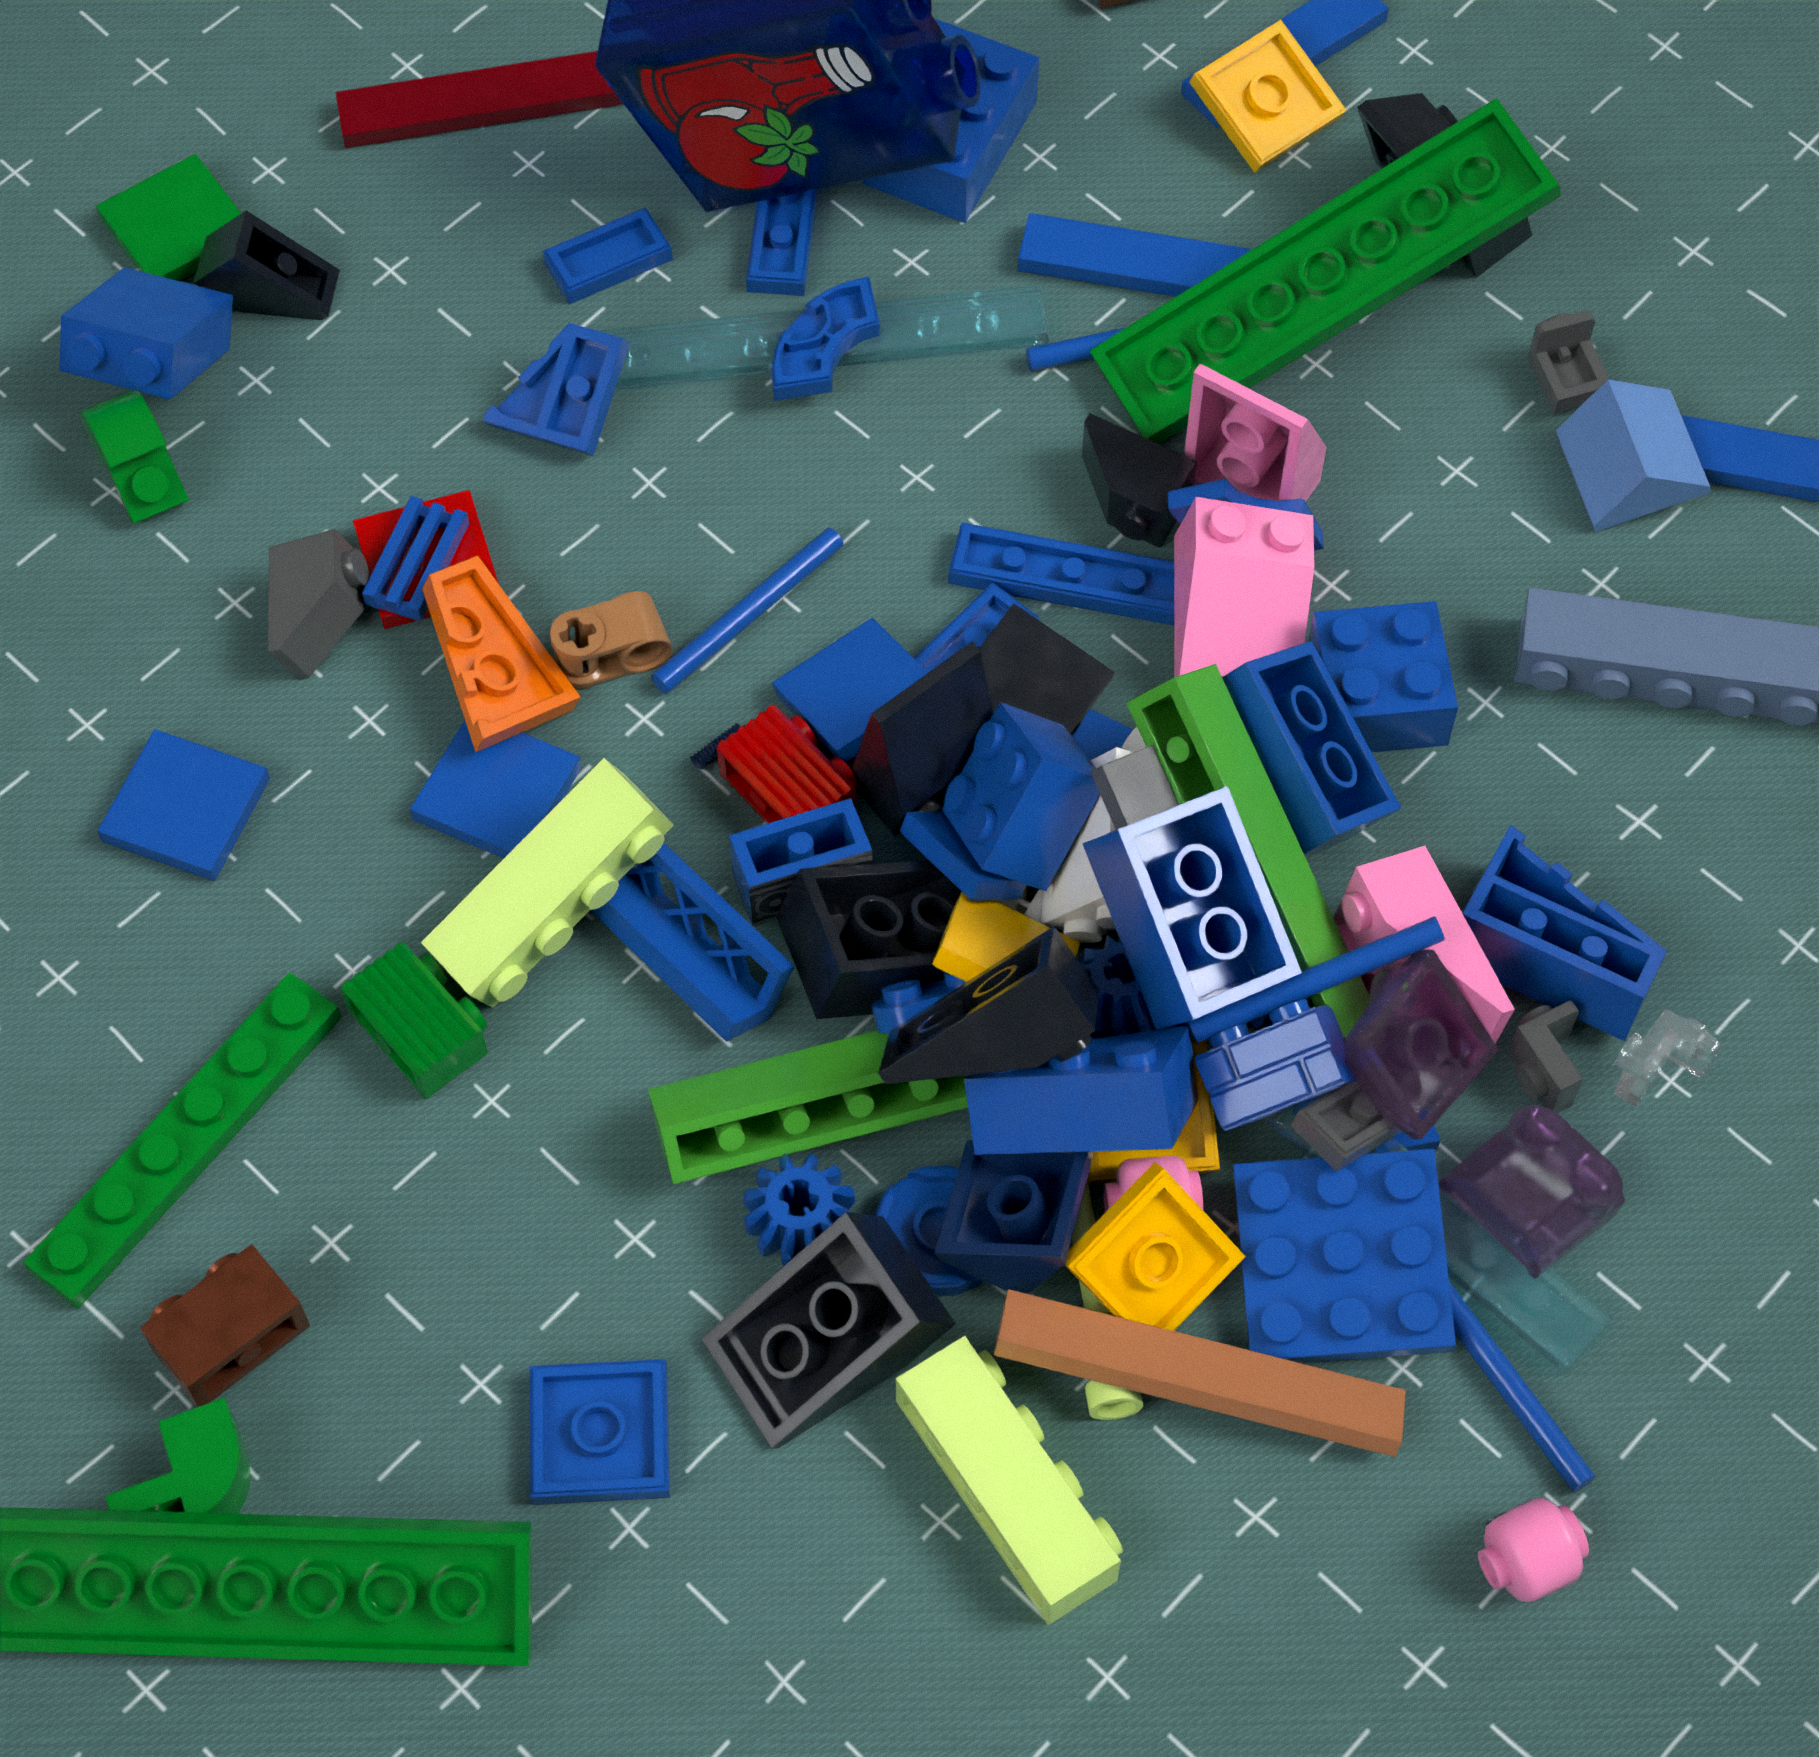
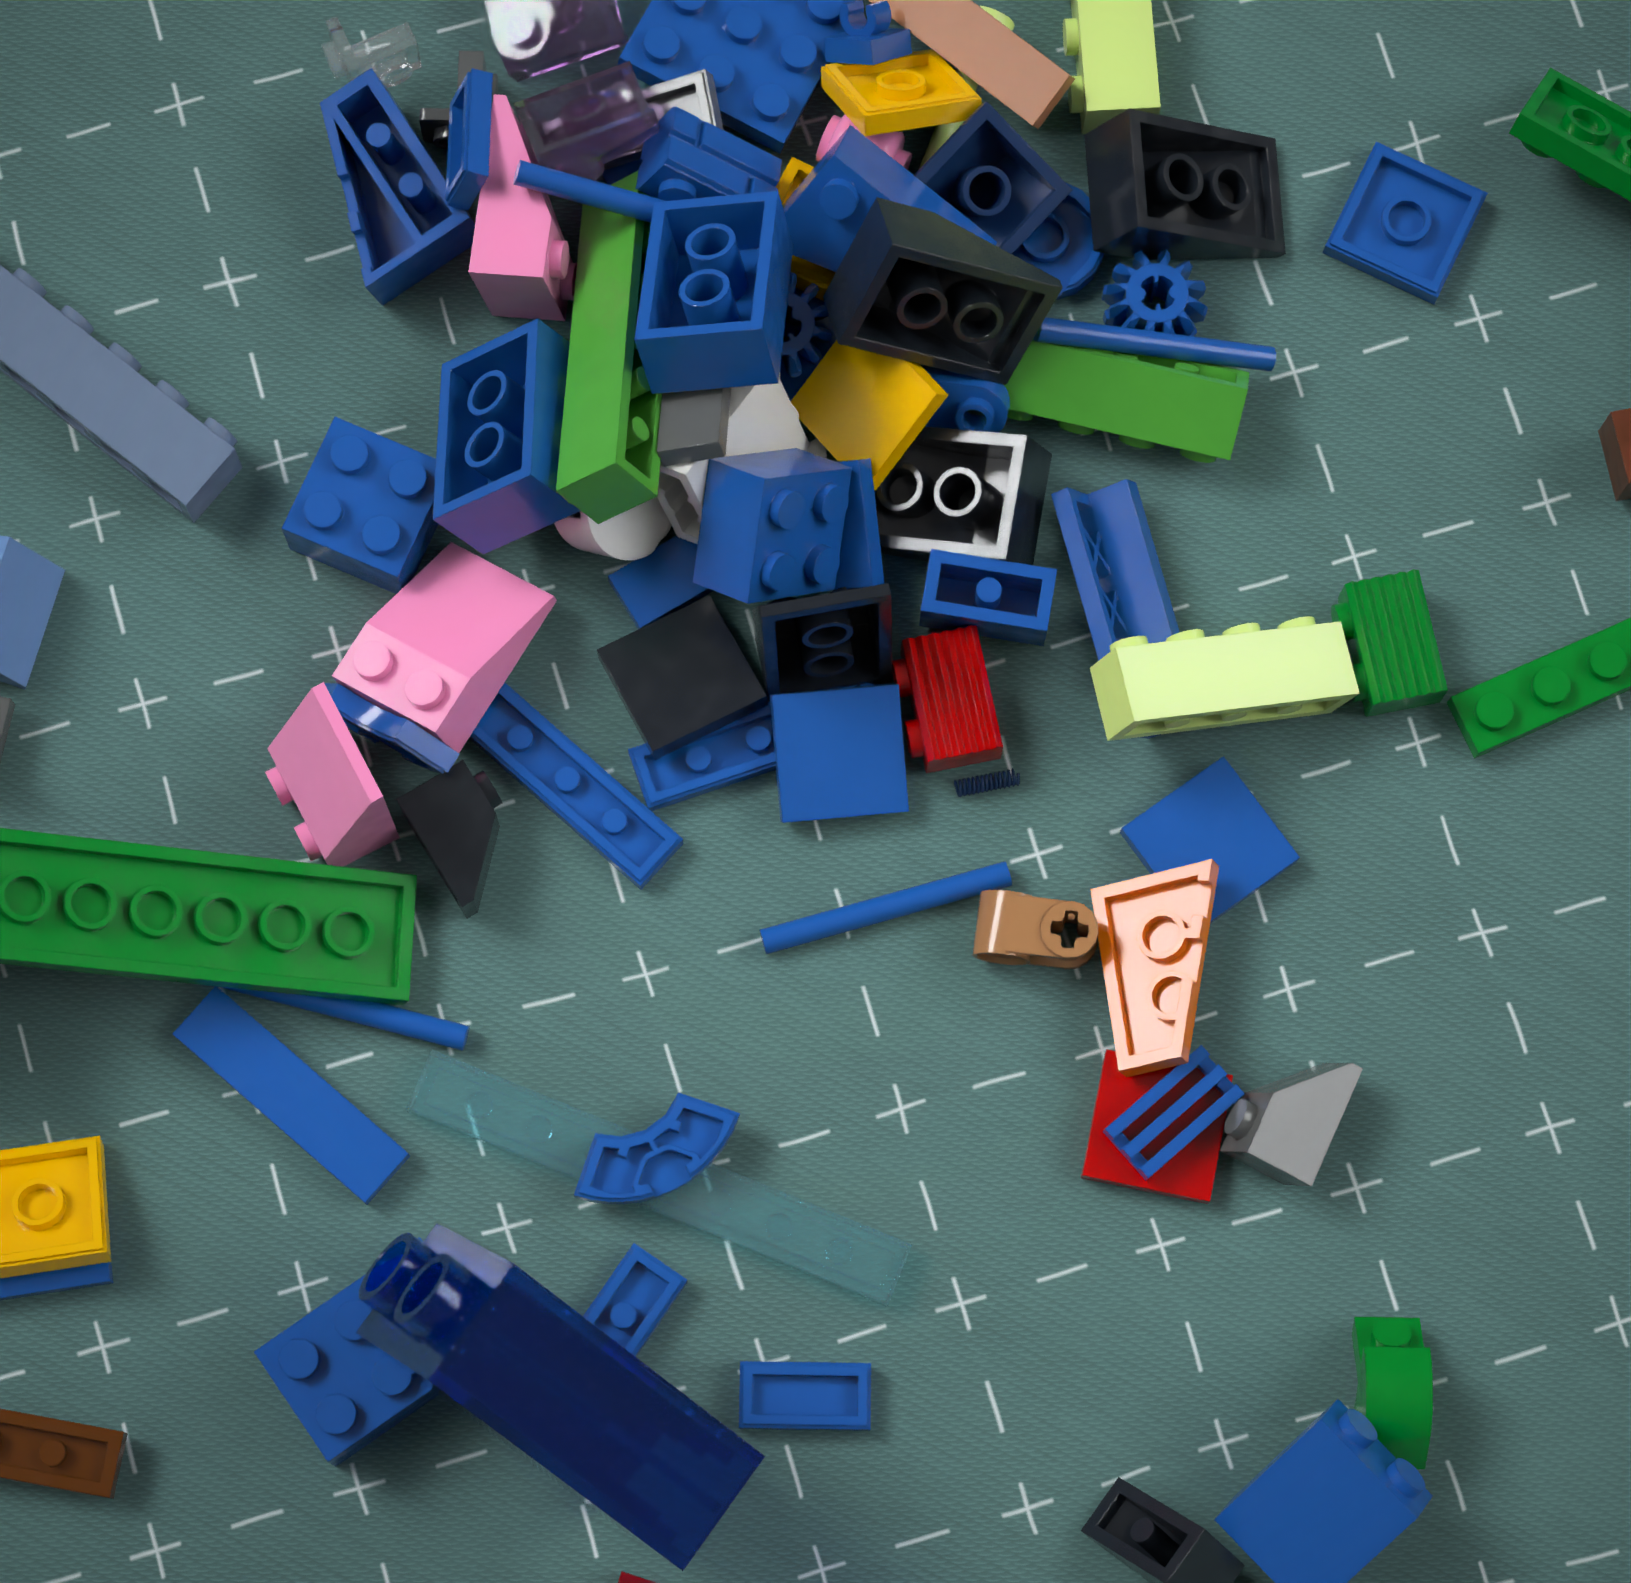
camera: 155 degrees left, 15 degrees up
blue tile [97,729,270,882] -> none
blue wing [483,323,630,456] -> none
none -> blue tile [445,68,493,211]
none -> blue tile [824,0,912,65]
none -> blue bar [1033,317,1276,371]

